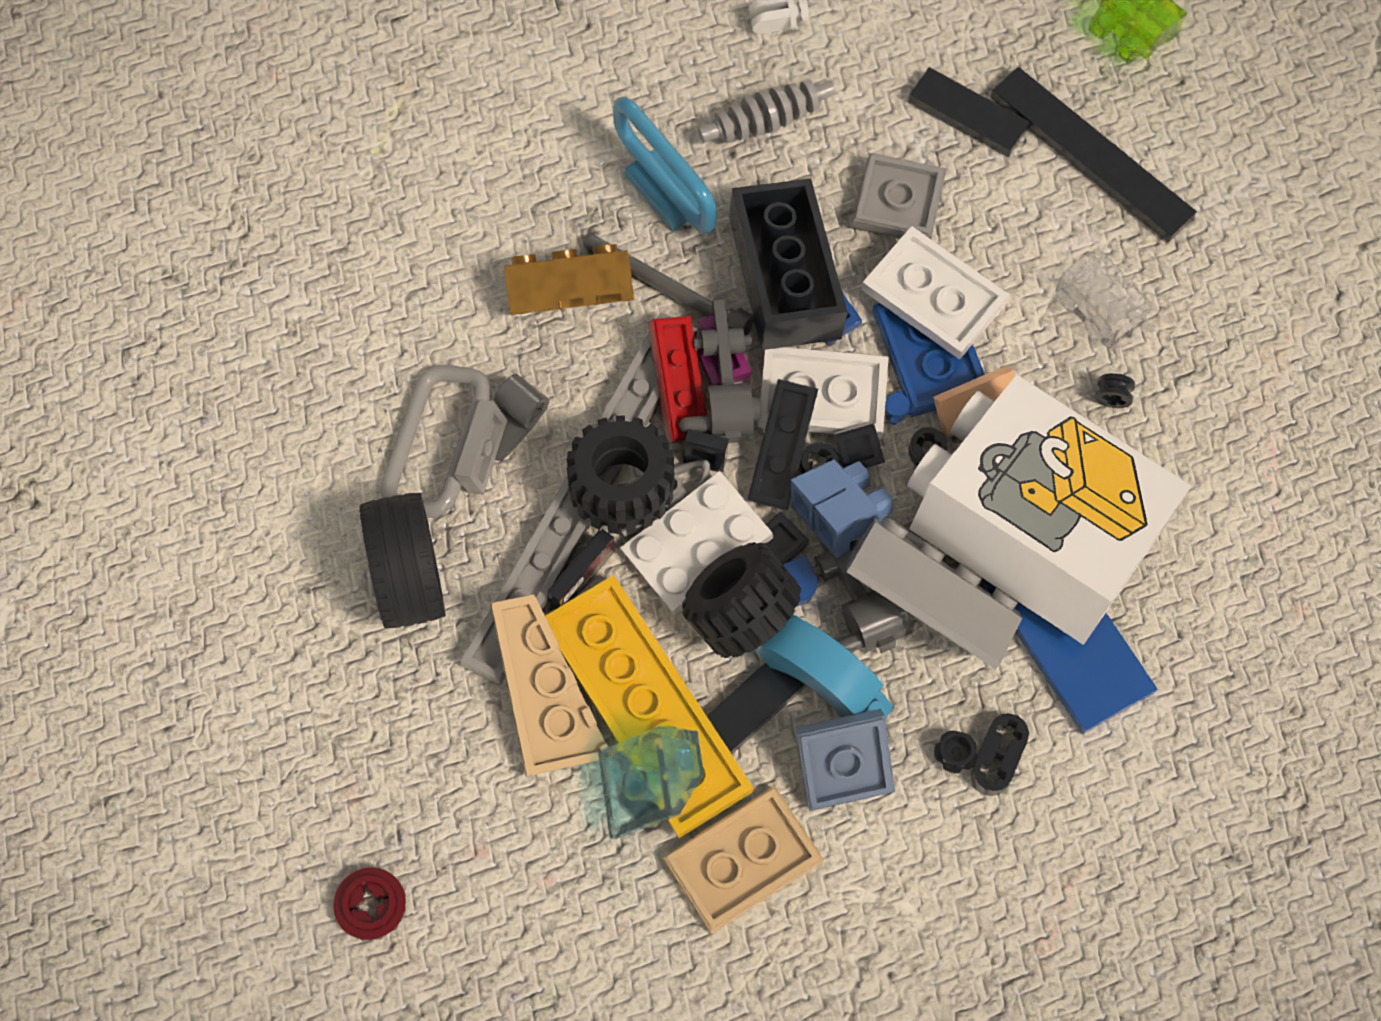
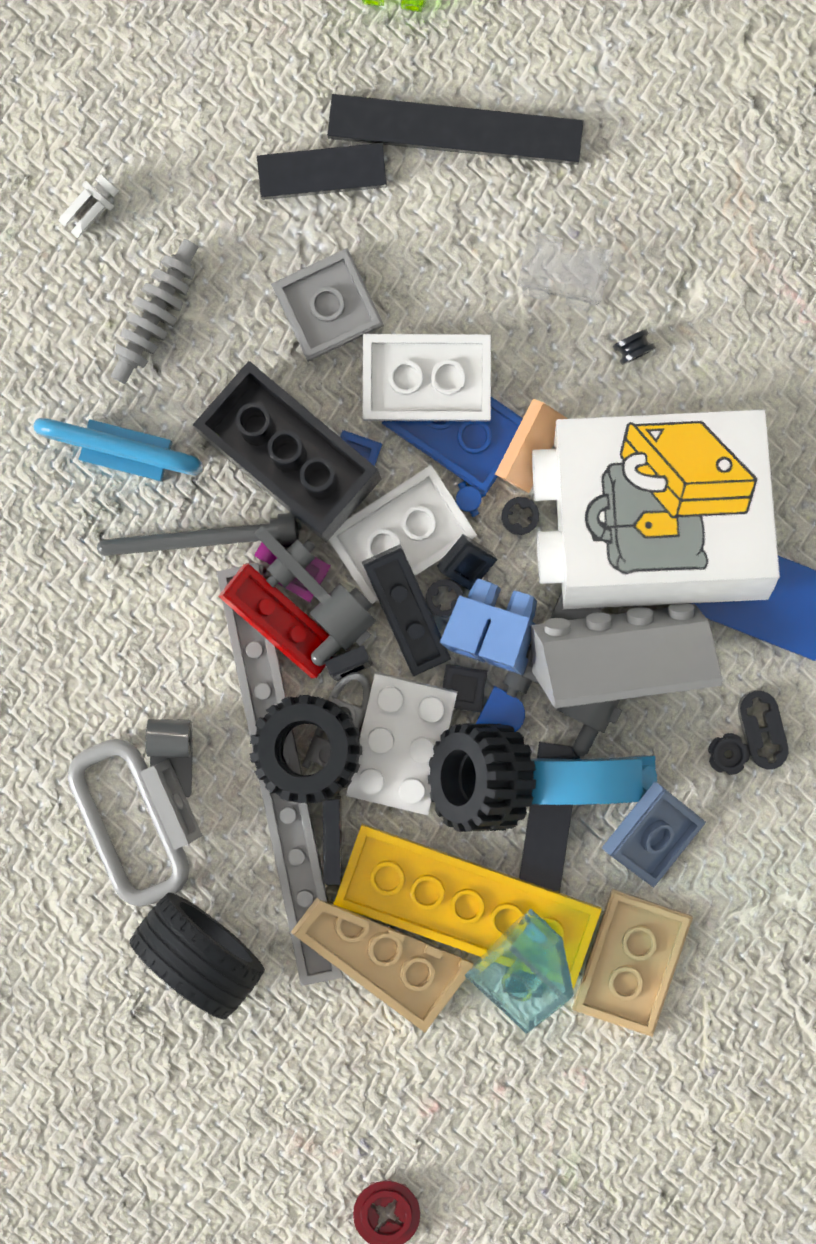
camera: 35 degrees left, 20 degrees up
pearl gold wedge [504,244,634,315] -> none

